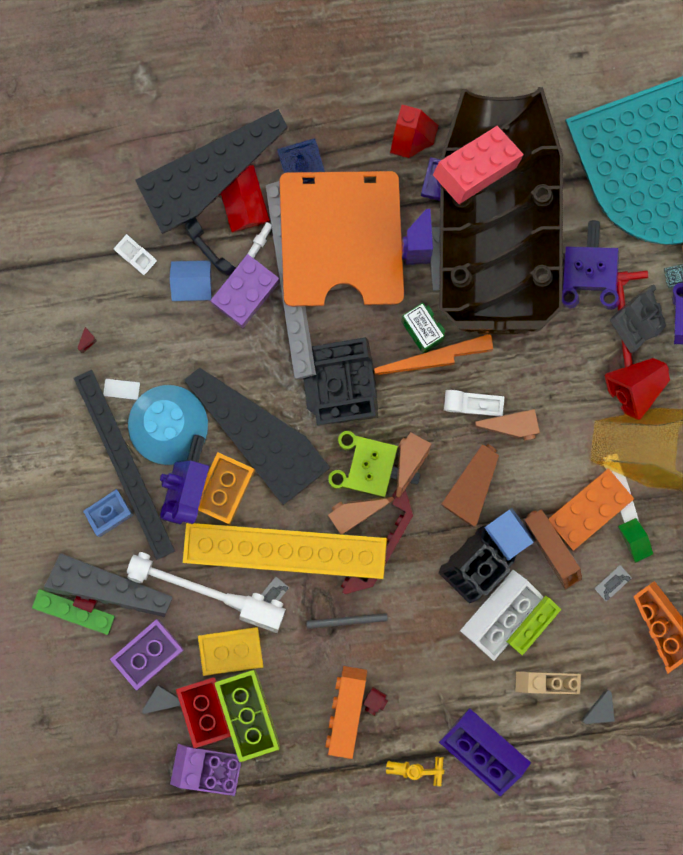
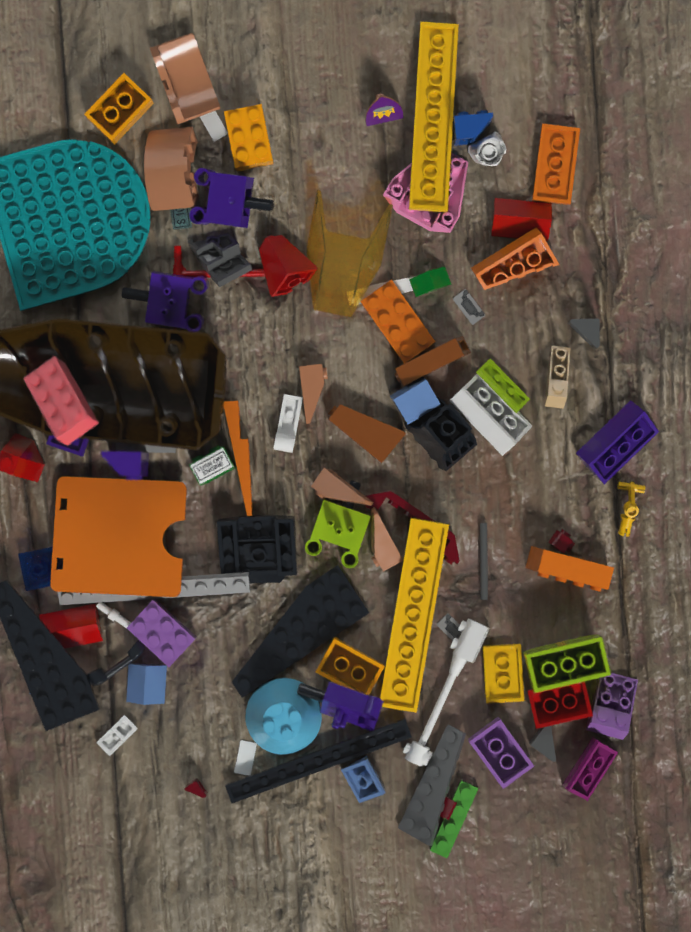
camera: 85 degrees left, 5 degrees up
none -> magenta slope [562,737,618,801]

